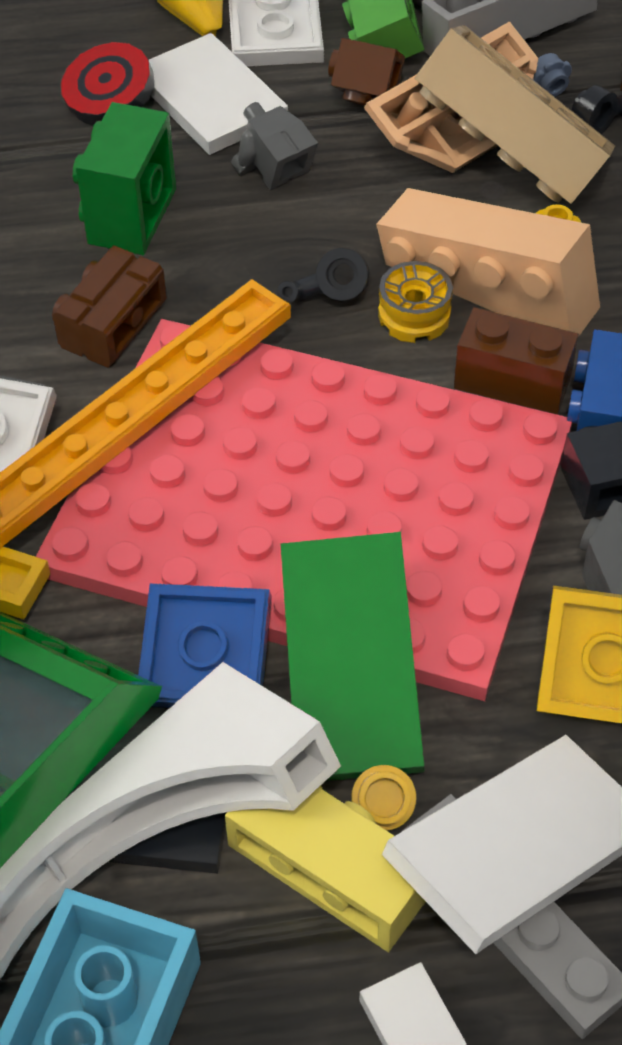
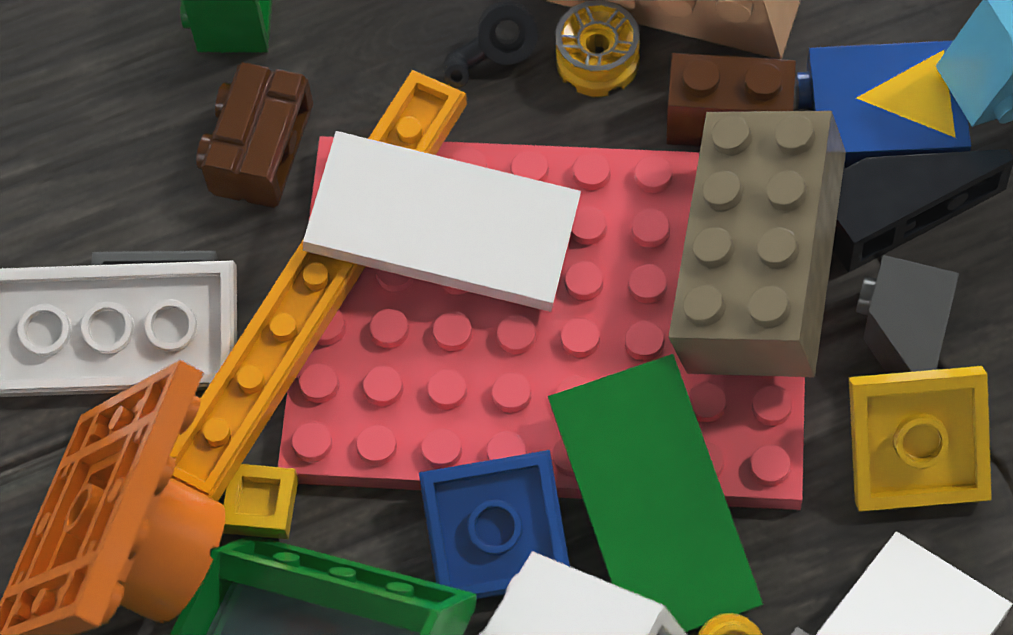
camera: 10 degrees left, 10 degrees up
none -> white tile [303,131,581,312]
none -> dark tan brick [668,111,846,377]

